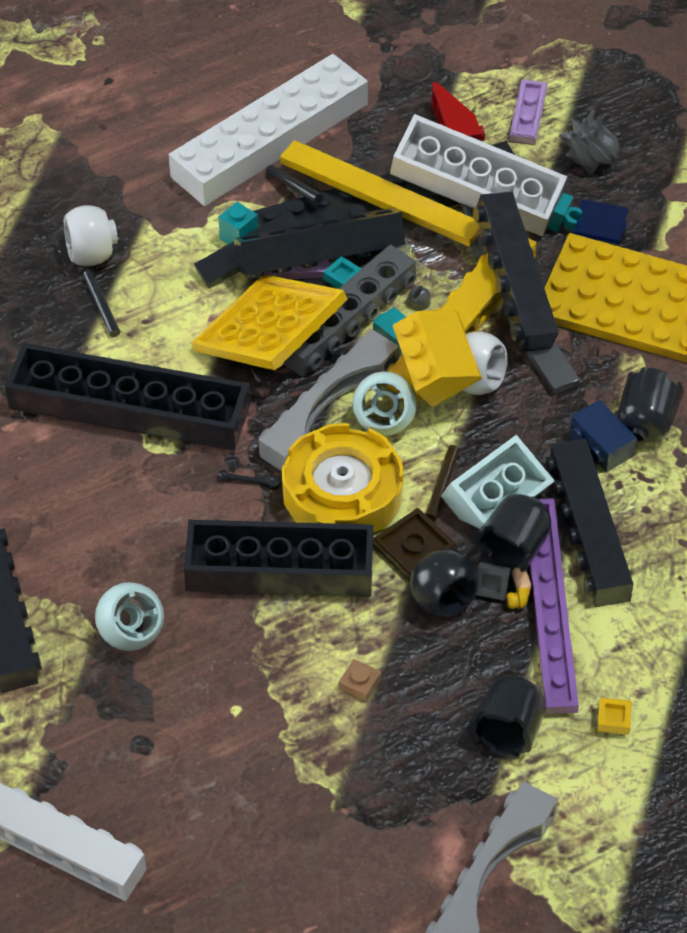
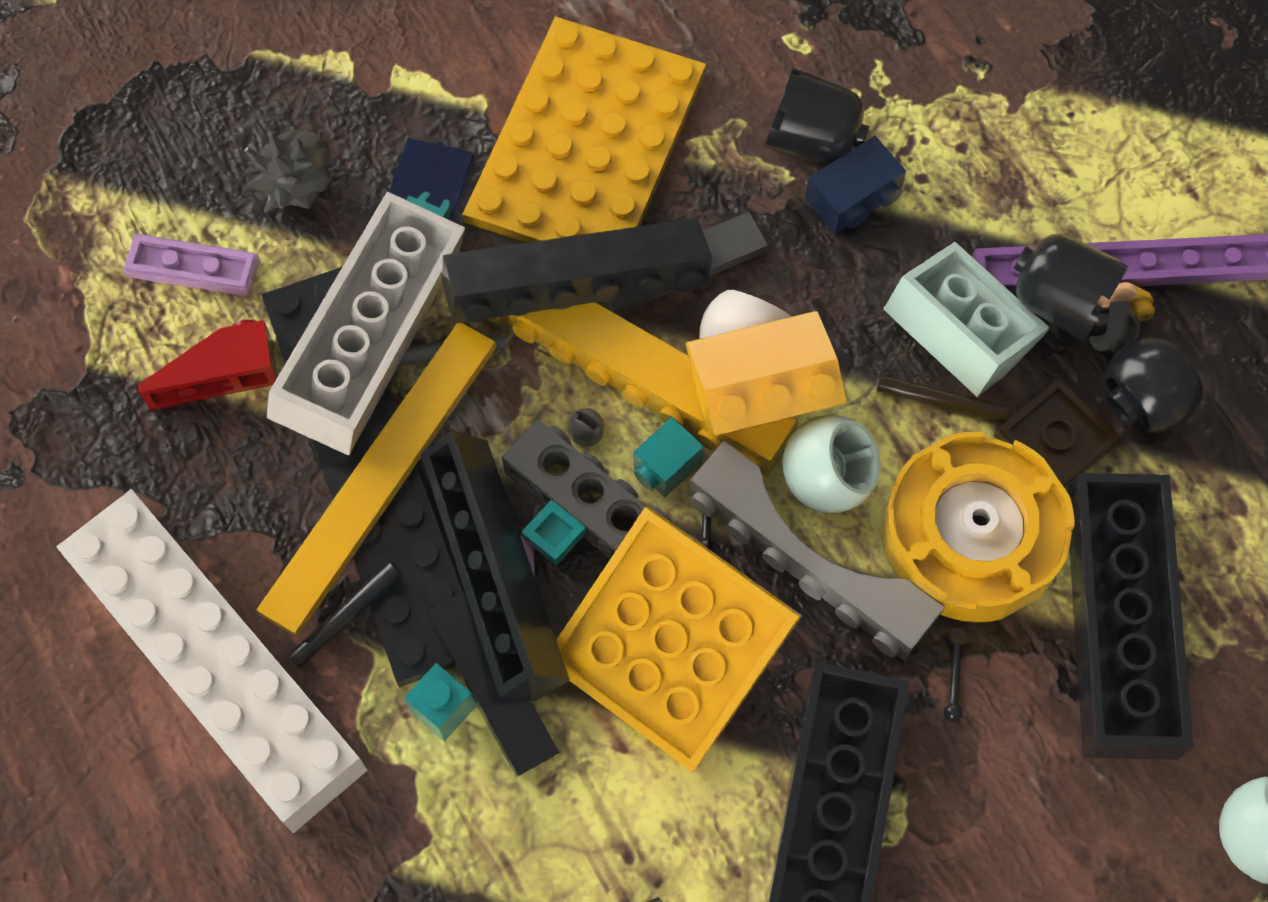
camera: 90 degrees left, 15 degrees up
black brick [546,438,634,607] -> none

